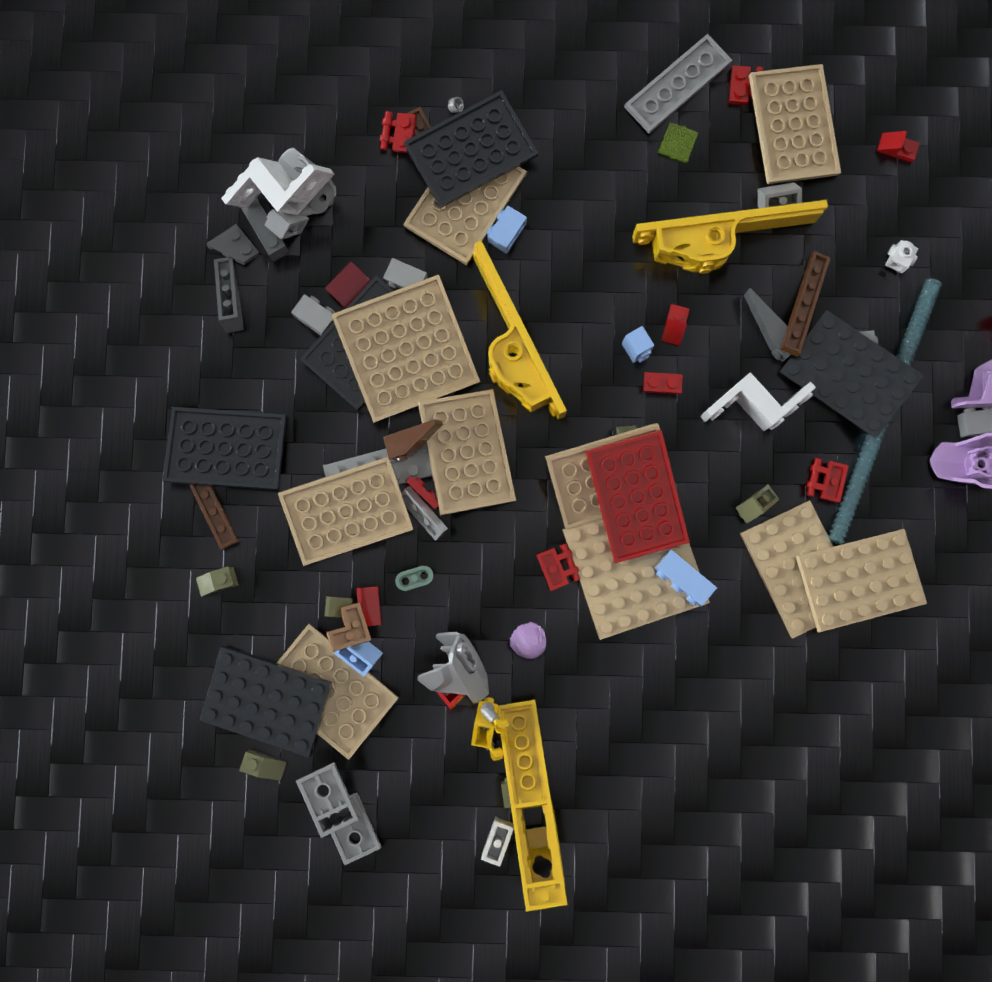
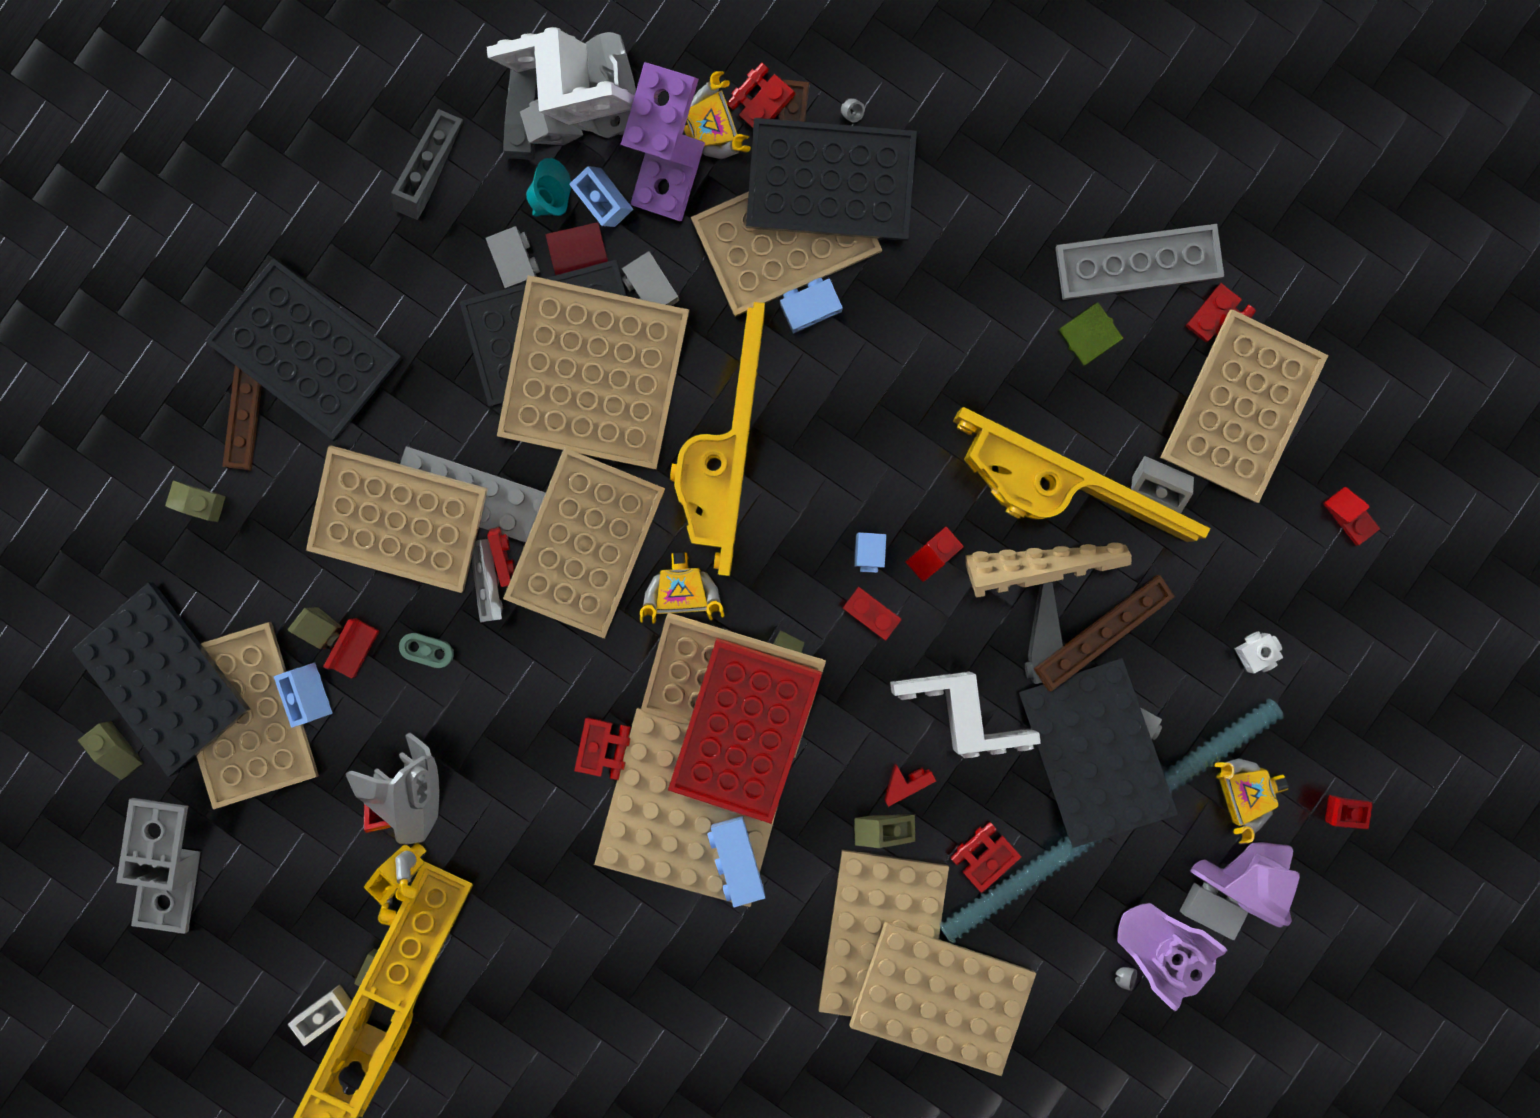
camera: 30 degrees right, 5 degrees up
dark grey wing [207,224,259,265] -> none
medium nougat plate [326,602,371,652] -> none
reddish brown slope [383,419,443,462] -> none
lavender hair [509,622,546,659] -> none
none -> teal piece [526,158,571,217]
none -> light blue brick [569,166,633,227]
none -> medium lavender bracket [621,62,705,221]
none -> torso [640,553,725,624]
none -> torso [683,71,751,160]
none -> red slope [884,763,936,807]
none -> tan wing [965,543,1131,598]
none -> light grey hinge [1115,967,1137,991]
none -> torso [1215,759,1288,844]

